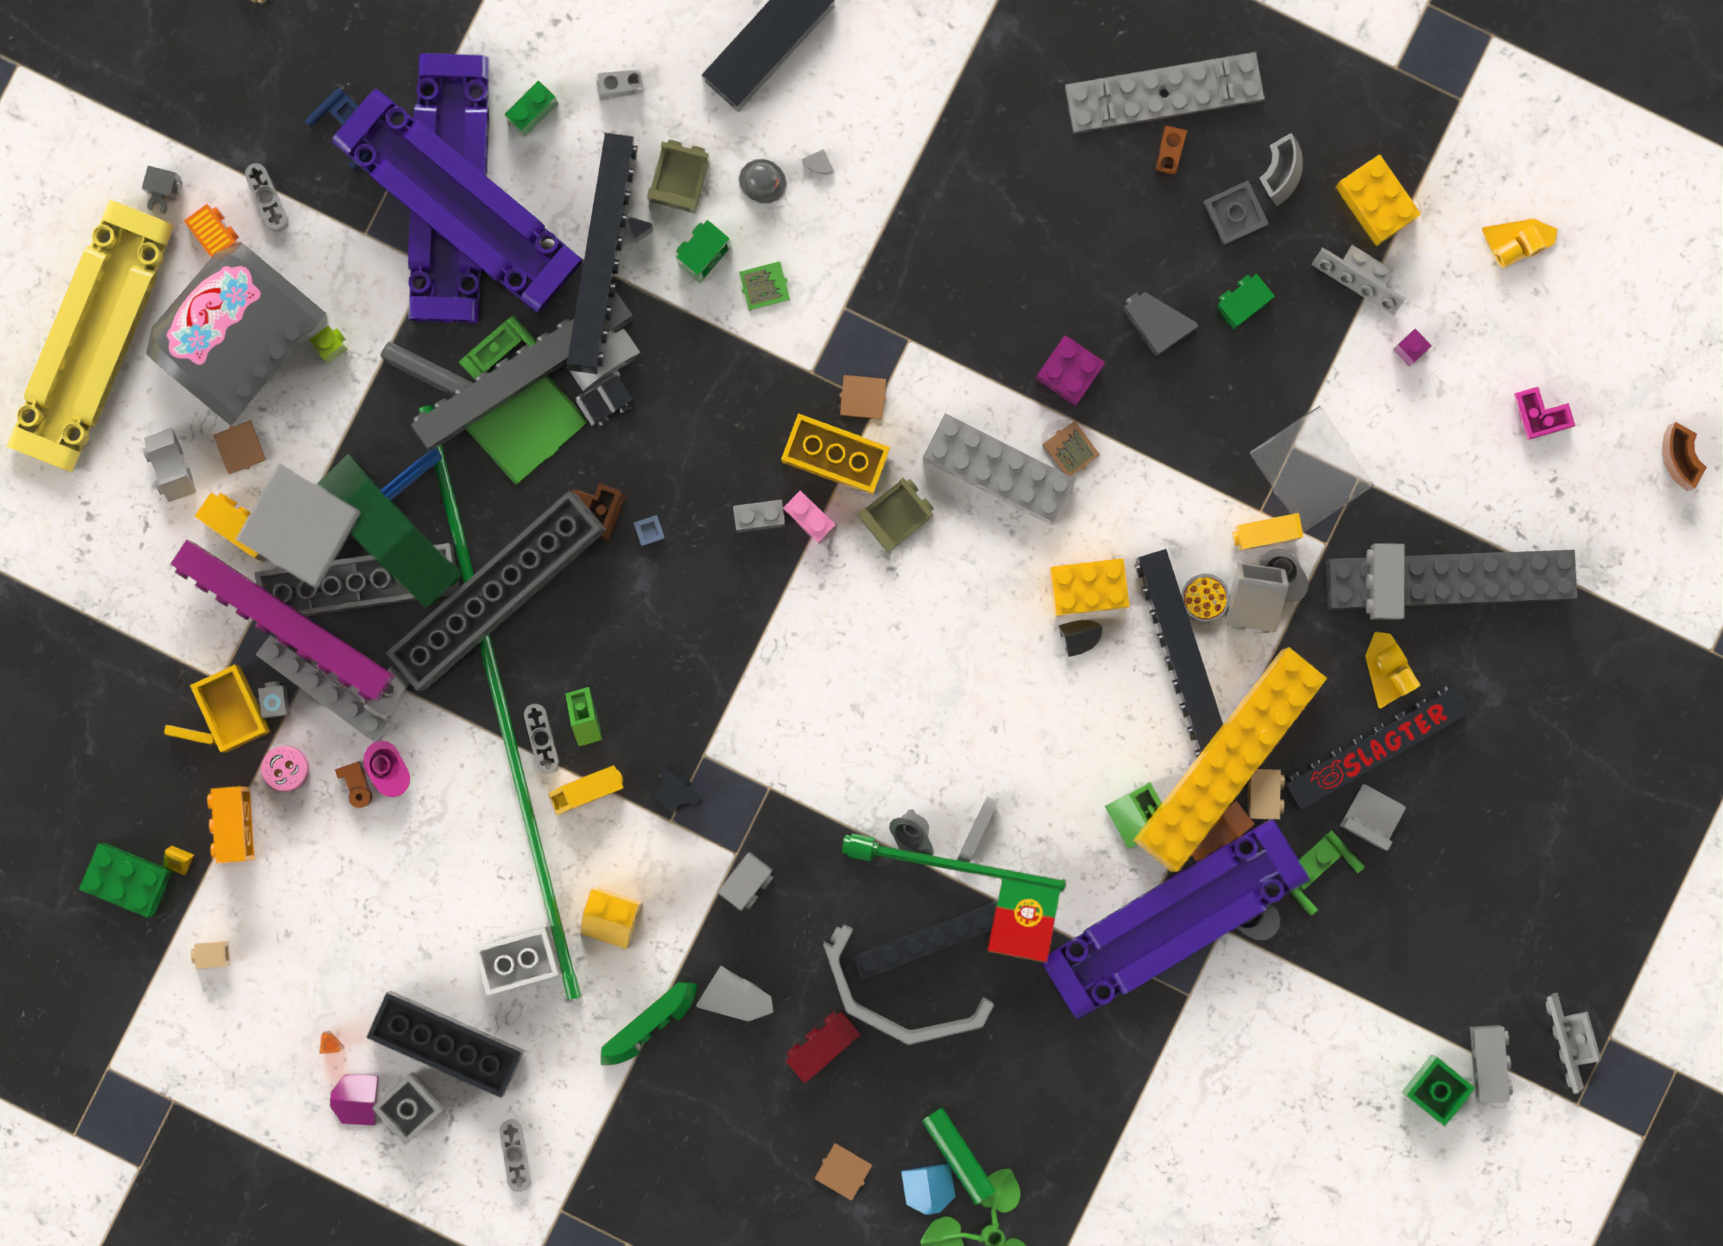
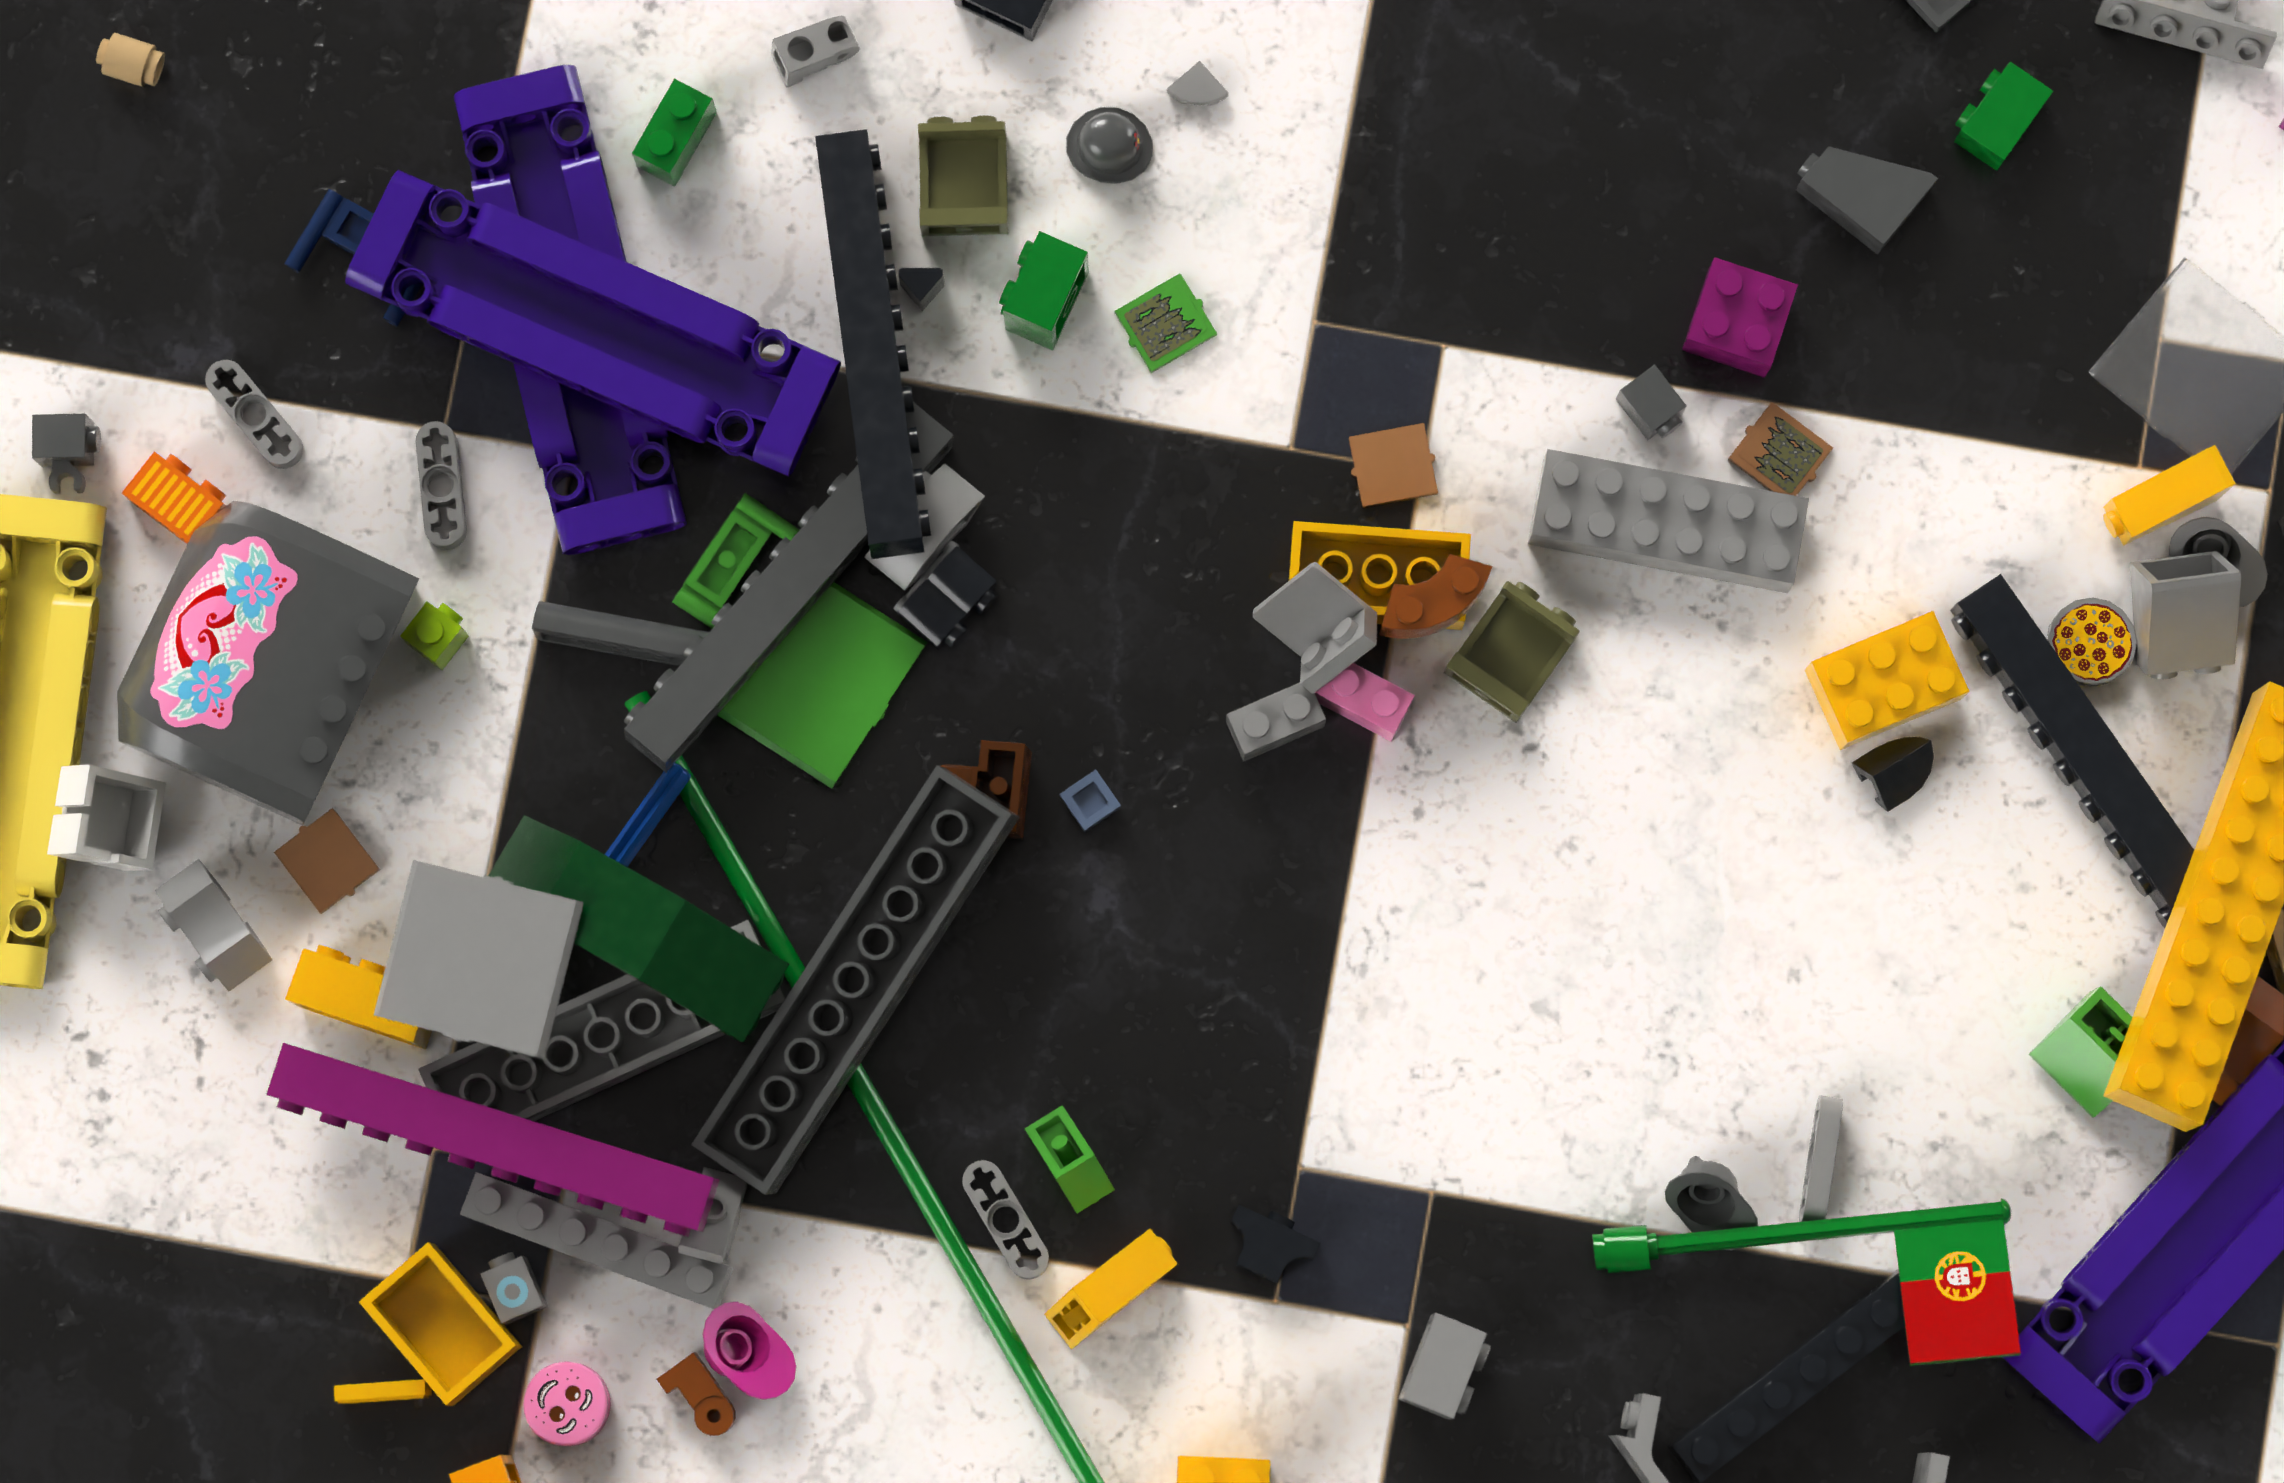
camera: 15 degrees left, 5 degrees down
none -> white piece [47,765,166,871]
none -> light grey beam [416,421,467,550]
none -> light grey bracket [1253,562,1377,694]
none -> dark orange brick [1379,554,1493,639]
none -> dark grey brick [1616,365,1687,441]

